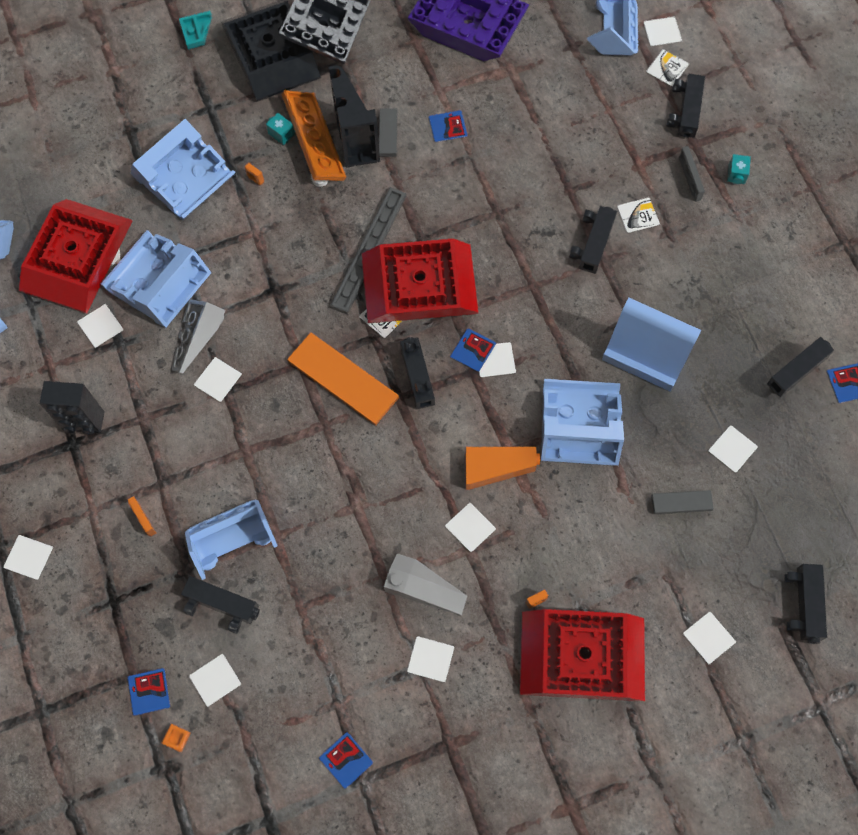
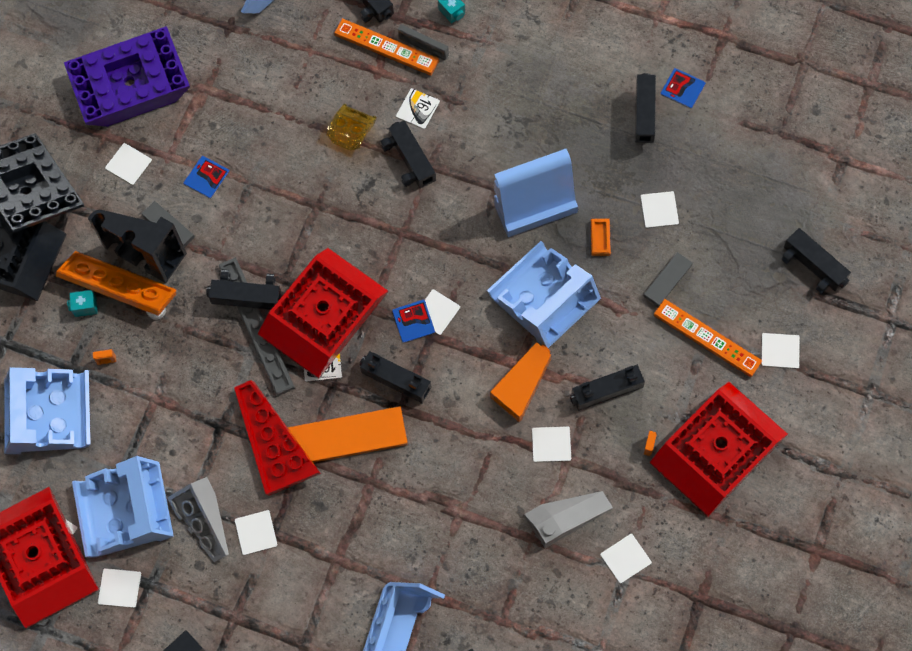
camera: 45 degrees left, 0 degrees up
none -> white sticker [105,143,152,185]
none -> black brick [206,269,282,310]
none -> red wing [234,380,321,496]
none -> clear yellow slope [326,104,377,151]
none -> orange tile [334,18,439,76]
none -> black brick [570,364,645,411]
none -> orange tile [590,219,611,256]
none -> orange tile [654,299,762,378]

